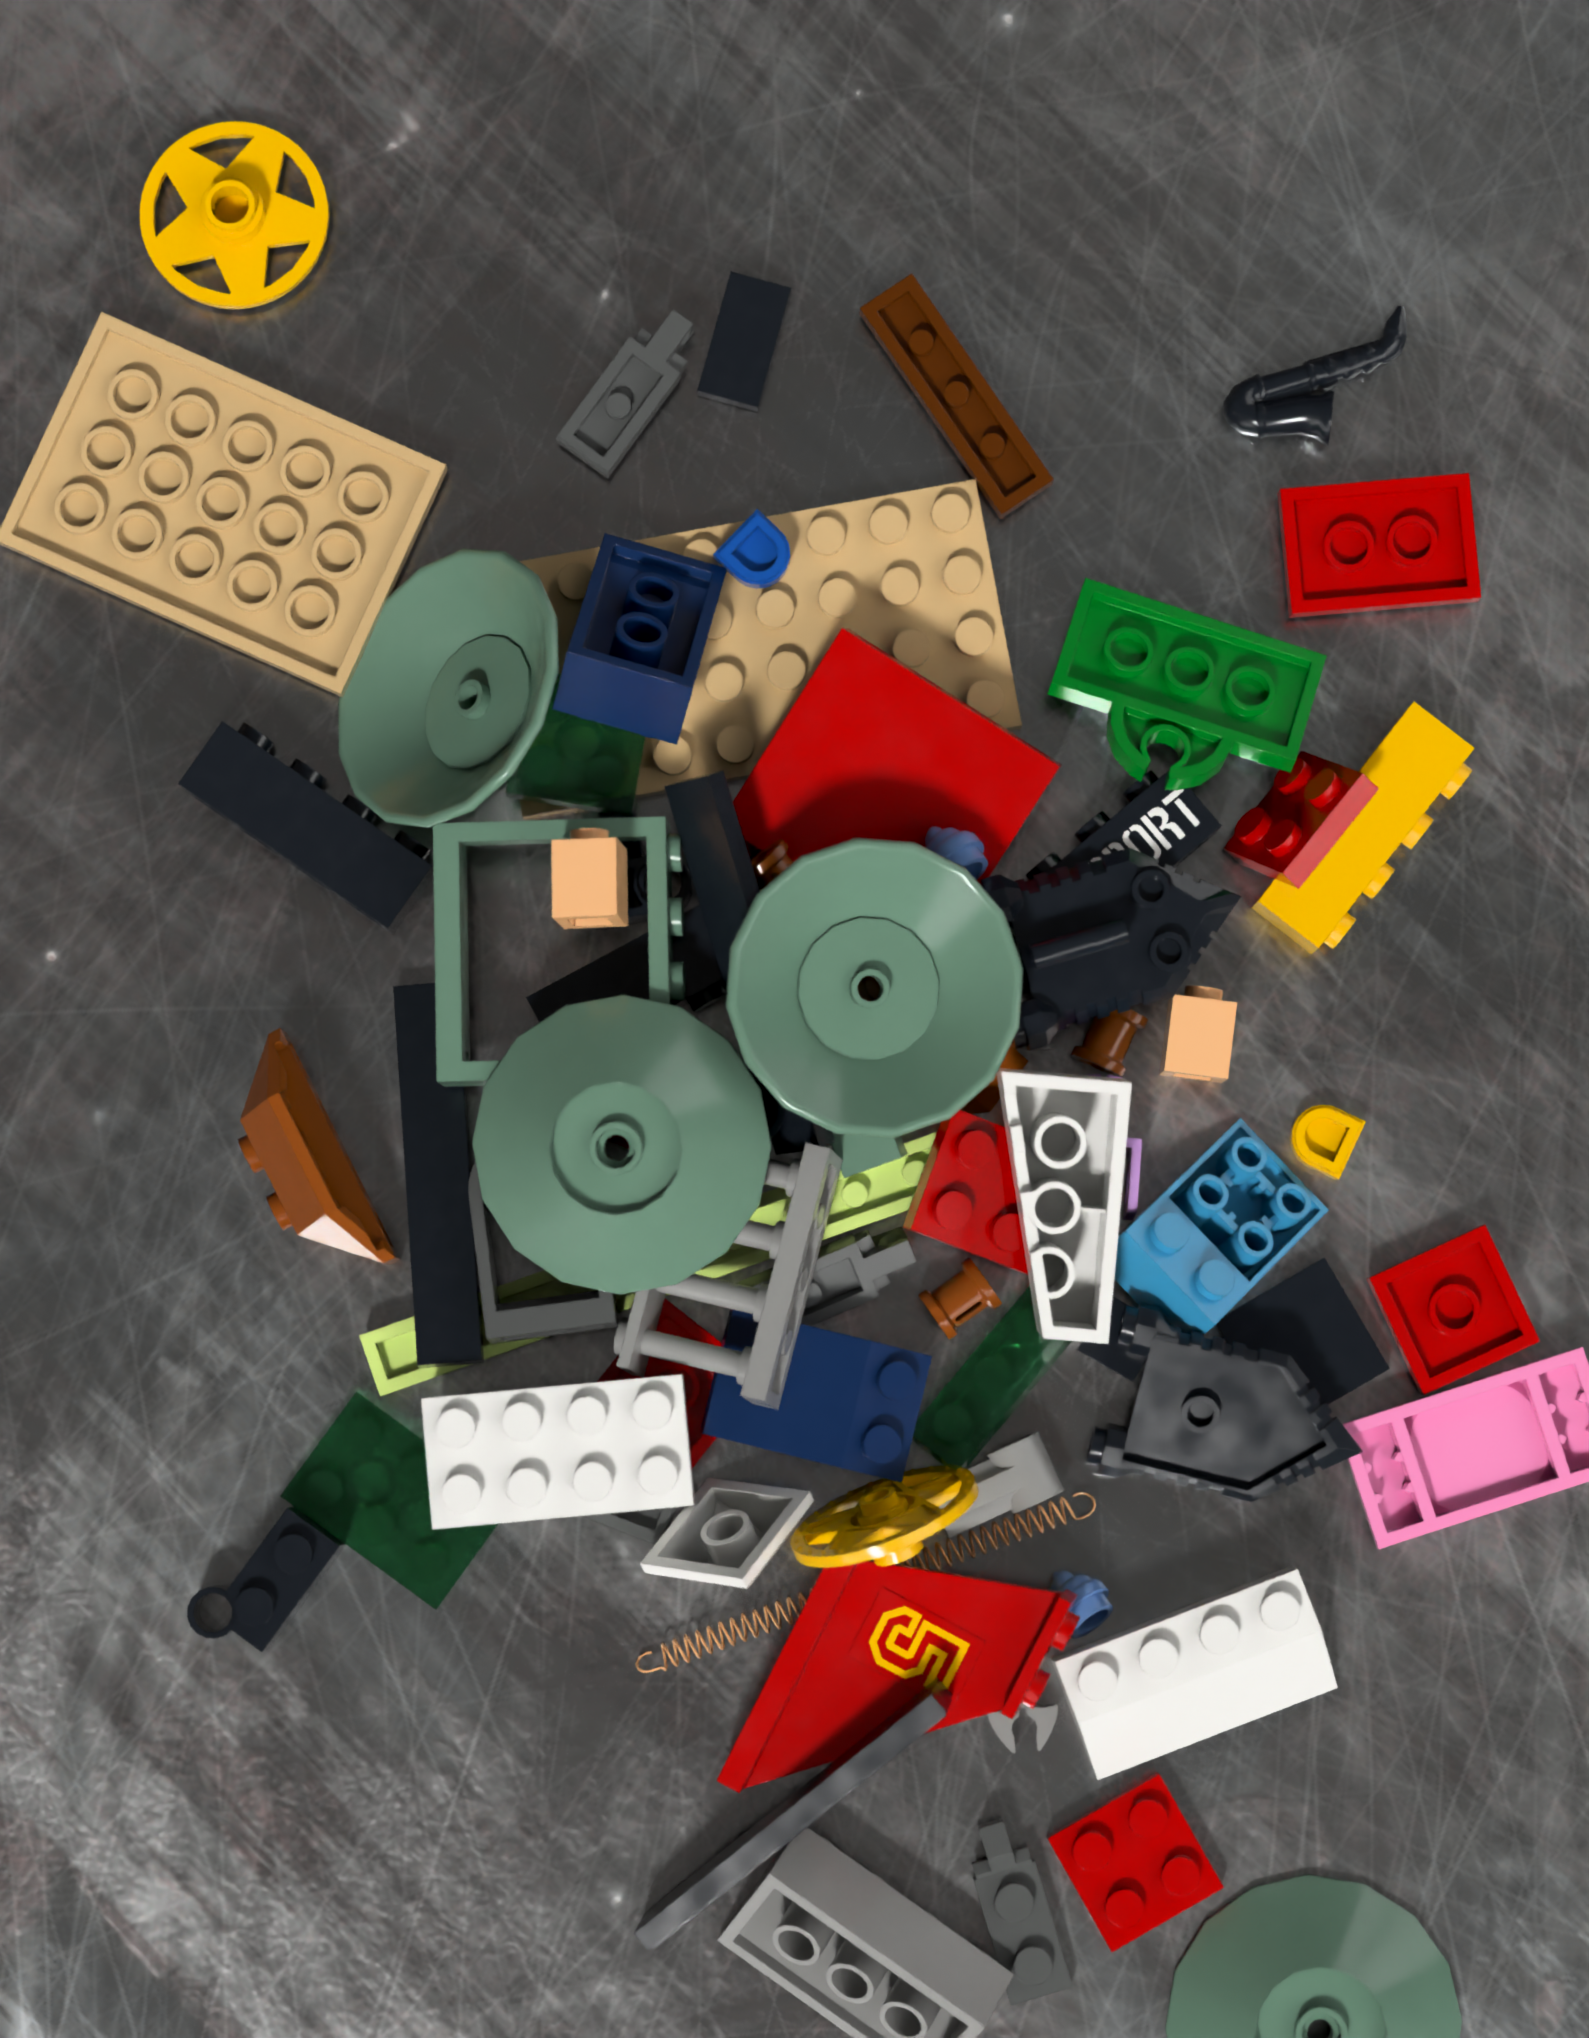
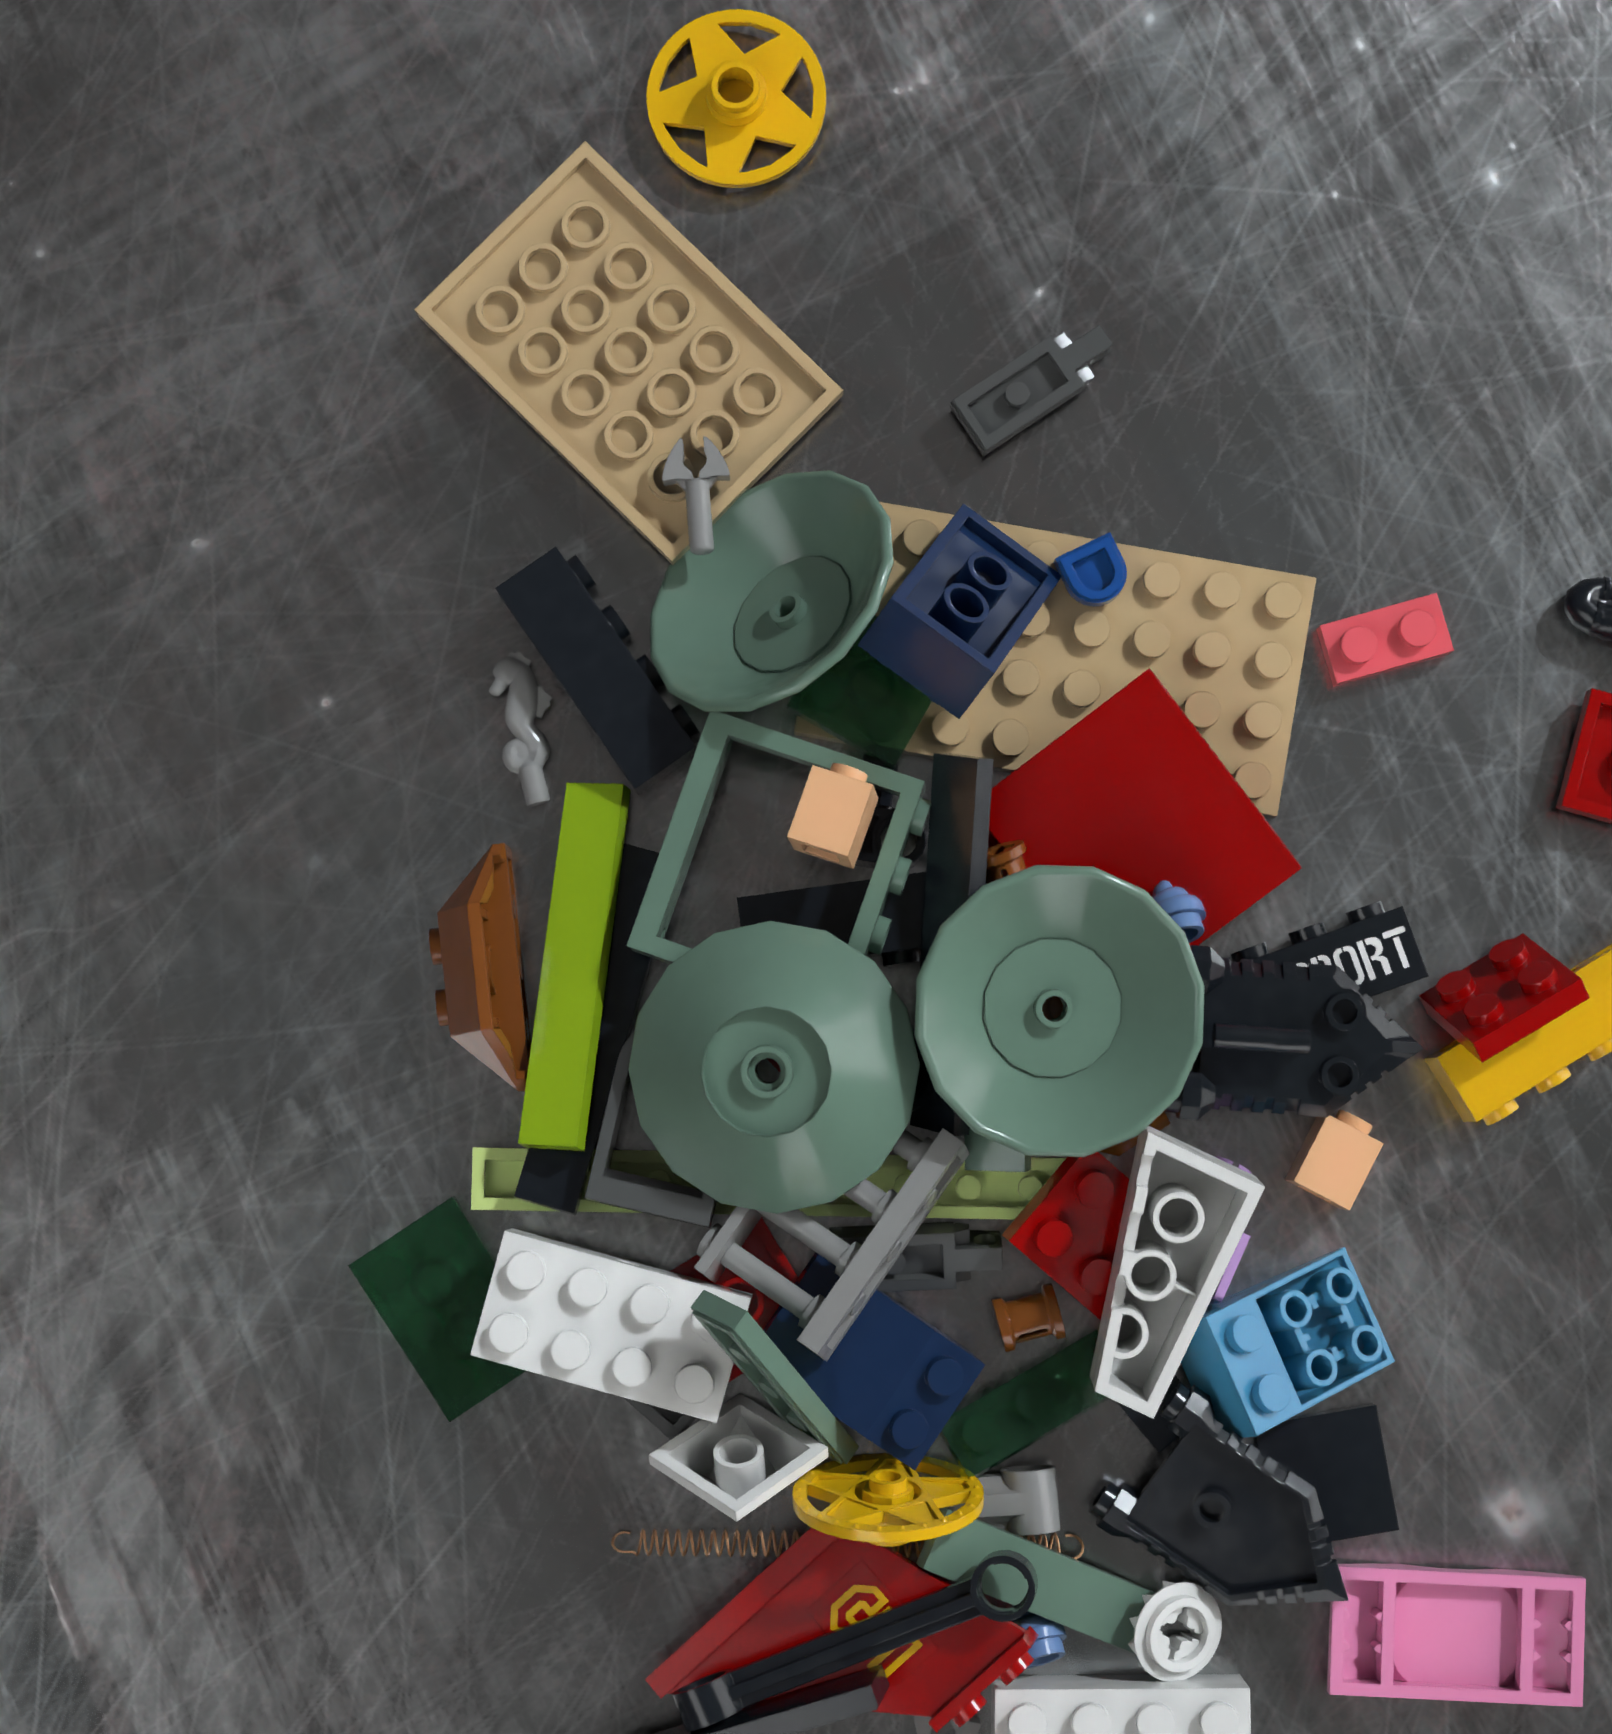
camera: 25 degrees right, 0 degrees up
black hinge [187,1506,347,1652] -> none
black tile [697,271,791,412] -> none
reddish brown plate [859,273,1054,519] -> none
green plate [1048,578,1327,791] -> none
dark orange bush [1070,1009,1148,1078] -> none
yellow tile [1289,1105,1366,1180] -> none
red plate [1366,1224,1540,1395] -> none
none -> light grey animal [489,651,552,807]
none -> lime tile [518,782,631,1151]
none -> light grey bar [662,436,730,555]
none -> black piece [672,1550,1038,1732]
none -> sand green tile [690,1290,859,1464]
none -> sand green tile [916,1507,1156,1654]
none -> white gear [1128,1579,1222,1681]
none -> coral plate [1316,593,1454,687]

